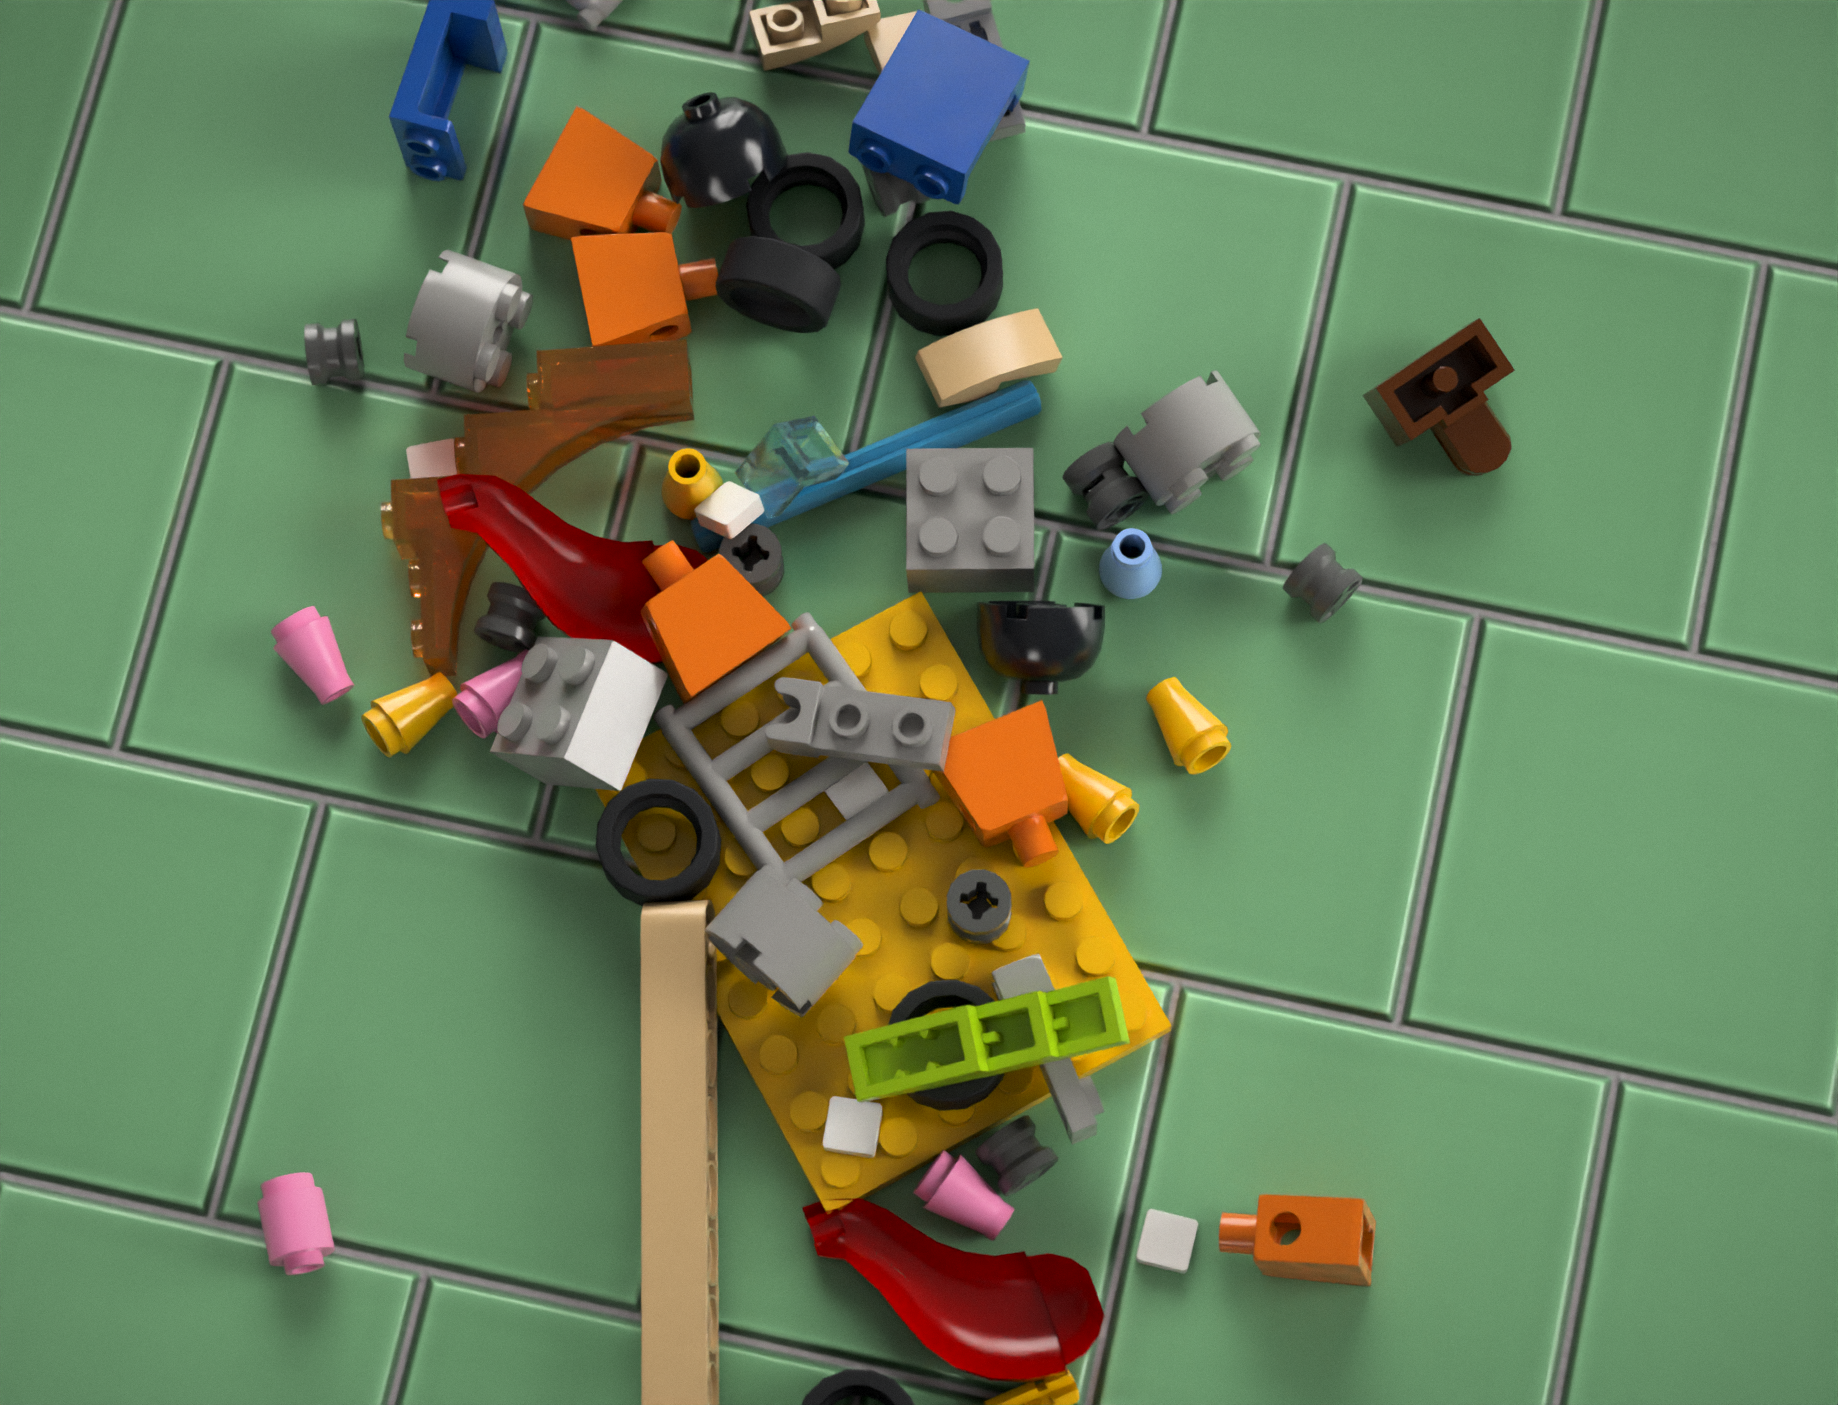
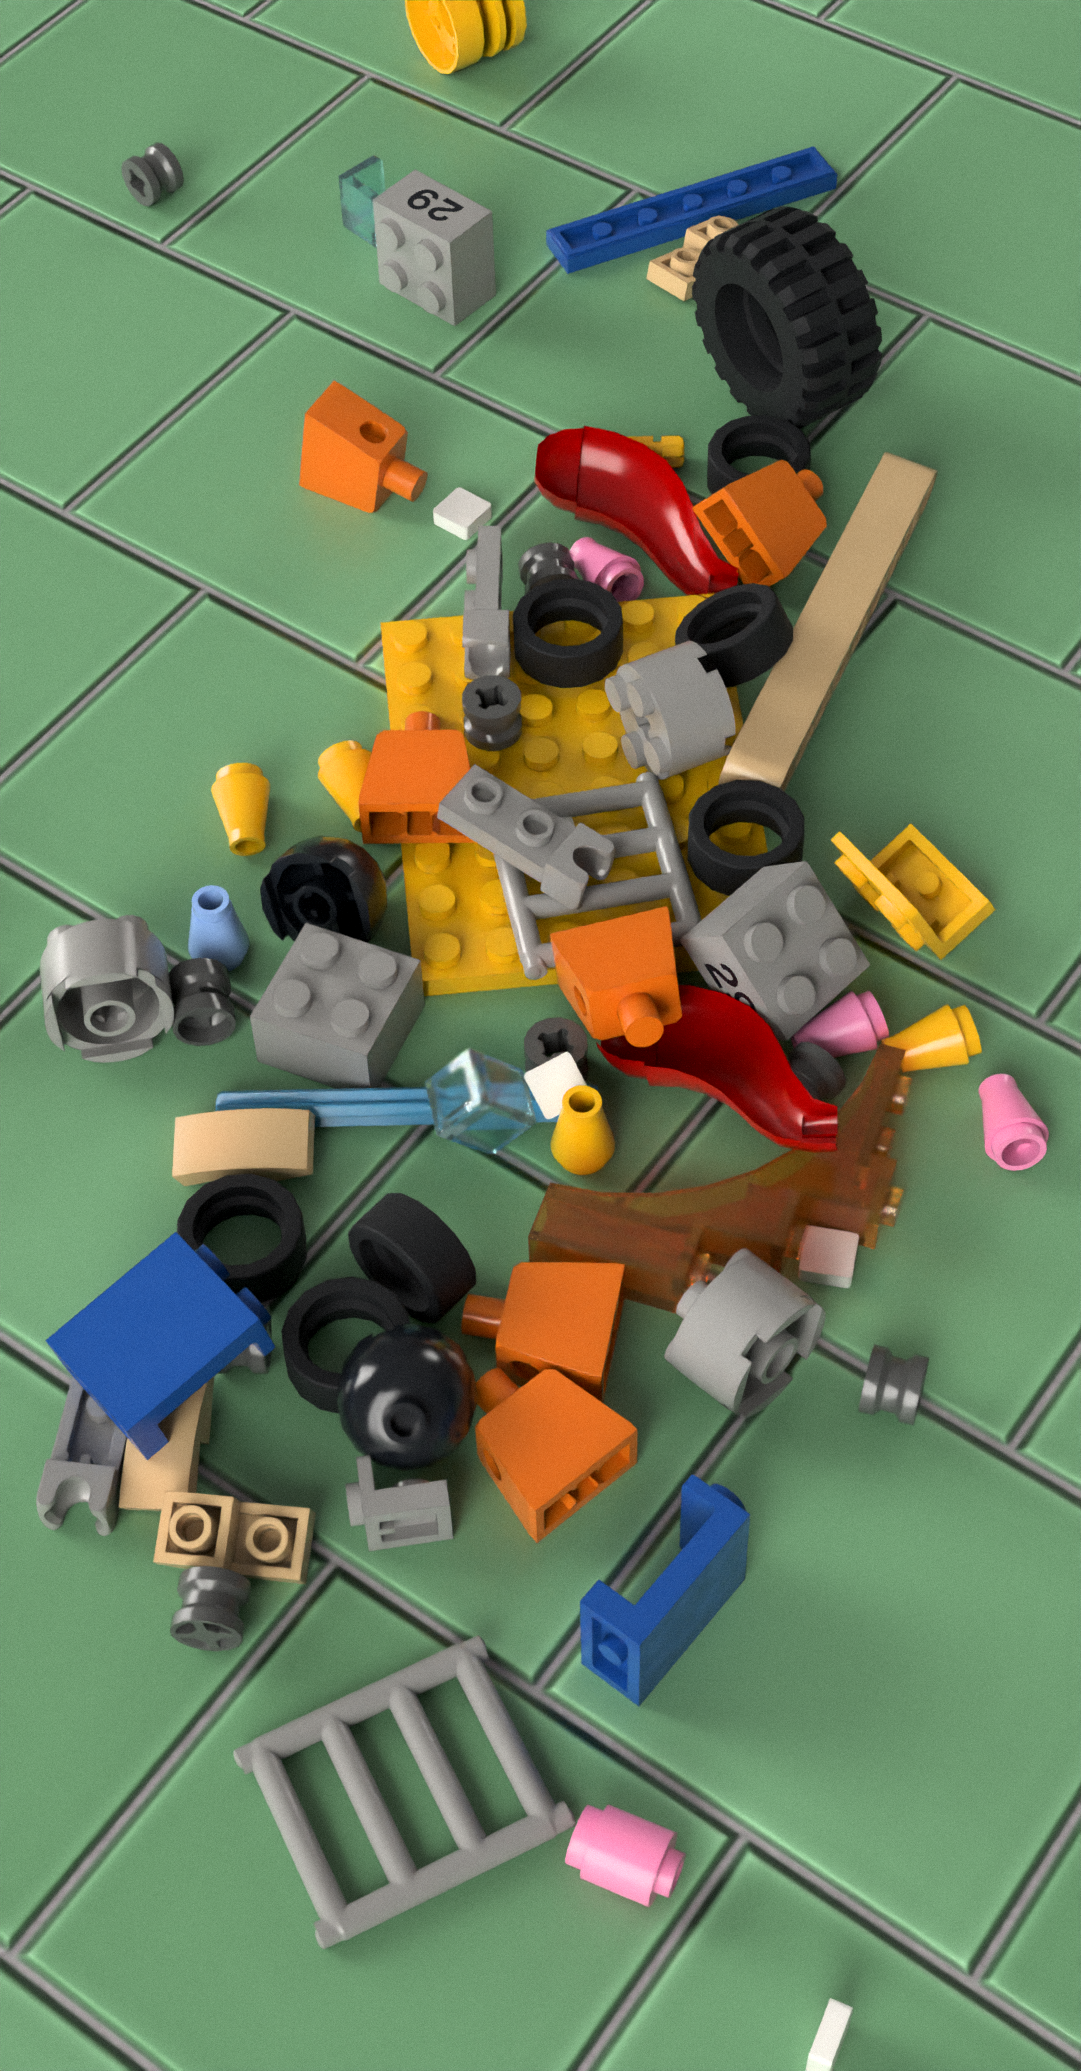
camera: 160 degrees left, 20 degrees down
white piece [823,1096,883,1158] -> none
lime slope [844,976,1130,1102] -> none
dark grey wheel [1283,543,1363,623] -> none
none -> light grey bracket [345,1455,454,1551]
none -> black tyre [675,583,793,688]
none -> orange torso [692,459,827,586]
none -> yellow bracket [830,823,996,960]

